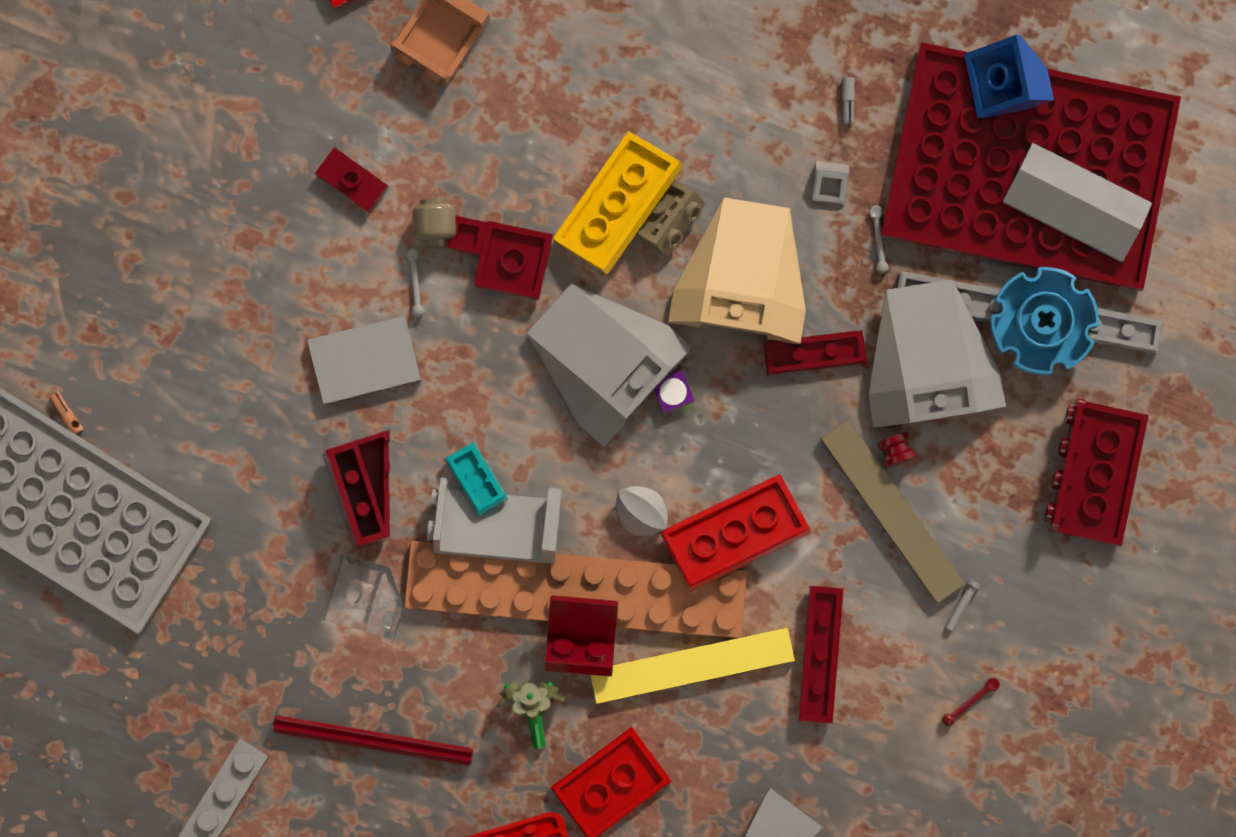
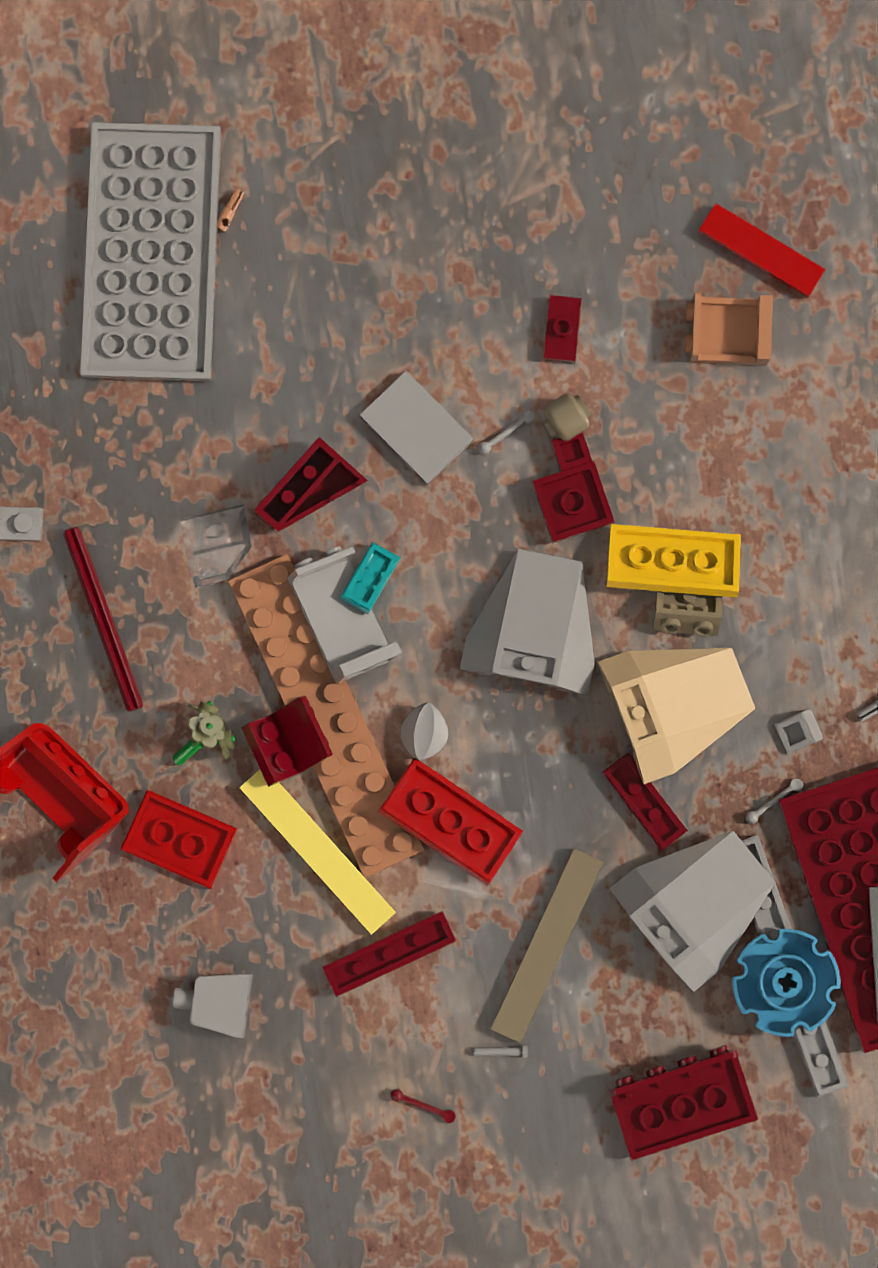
camera: 65 degrees right, 0 degrees up
tile [654,370,695,414] -> none
dark red wheel [876,431,917,468] -> none

